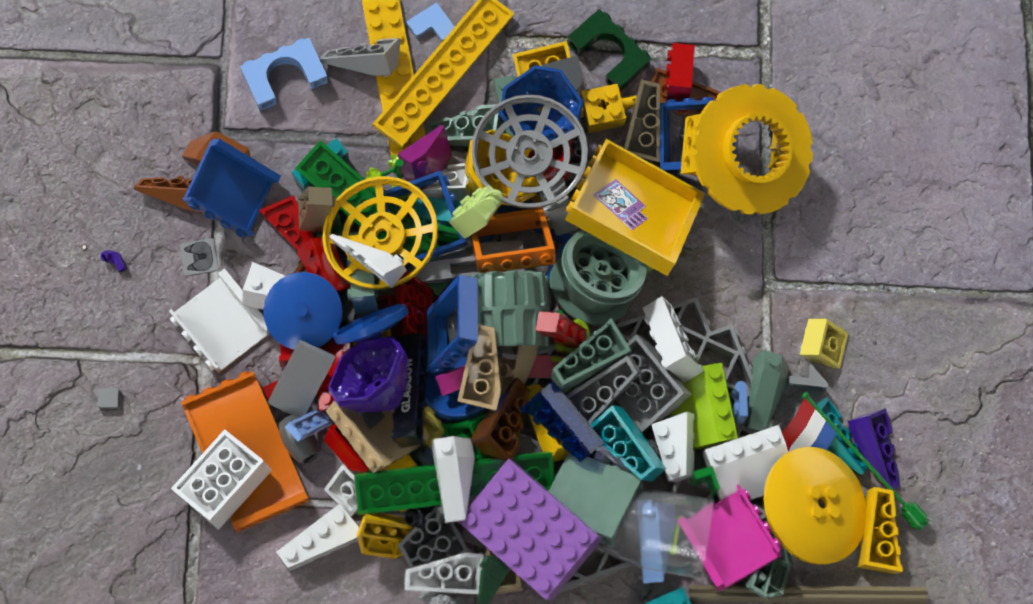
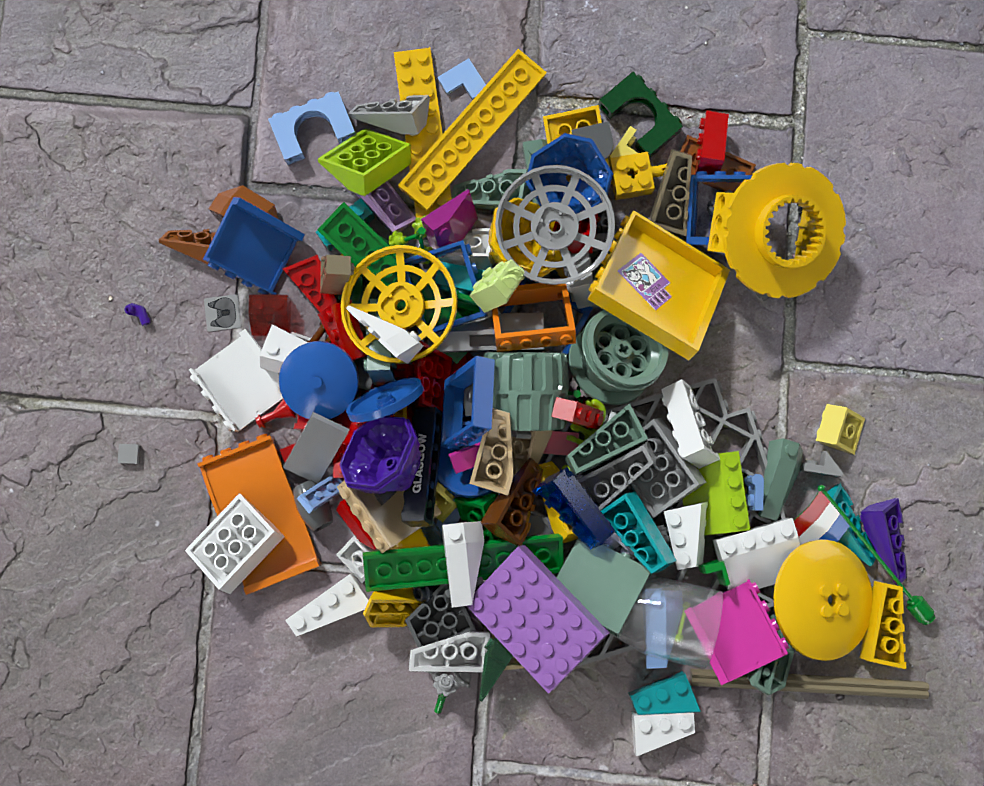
camera: 10 degrees right, 10 degrees up
none -> clear red slope [248,295,291,336]
none -> red piece [255,399,296,428]
none -> lime slope [318,128,411,196]
none -> lavender slope [354,181,416,234]
none -> light yellow slope [609,126,638,161]

